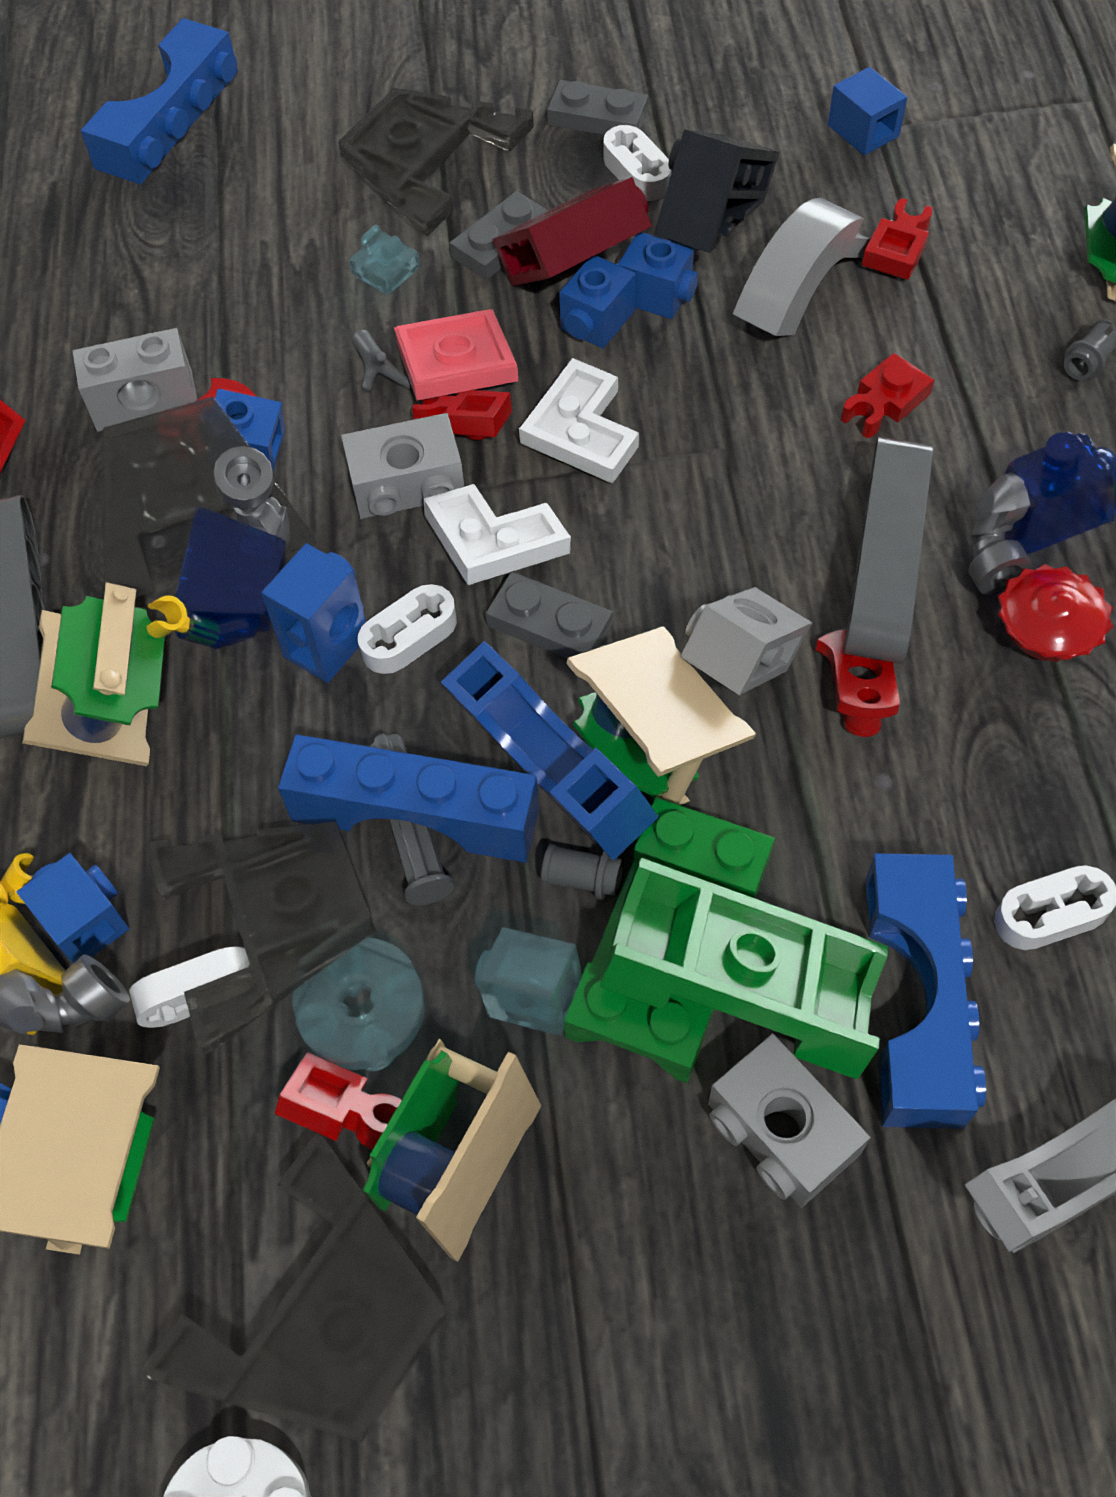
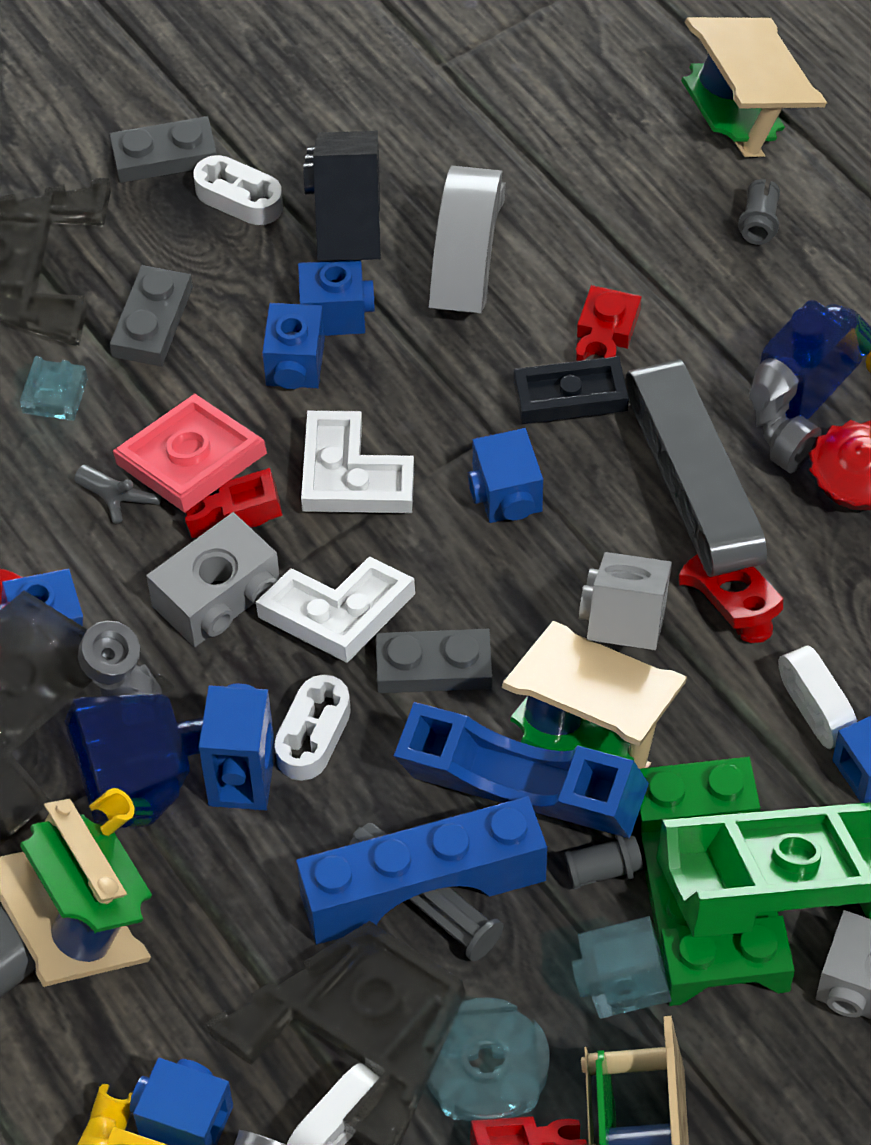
camera: 30 degrees left, 5 degrees down
dark red brick [492,177,652,286] -> none
blue brick [828,67,907,155] -> none
red plate [862,198,933,280] -> none
none -> blue brick [468,428,543,523]
none -> black plate [513,356,629,424]
none -> white beam [778,646,857,749]

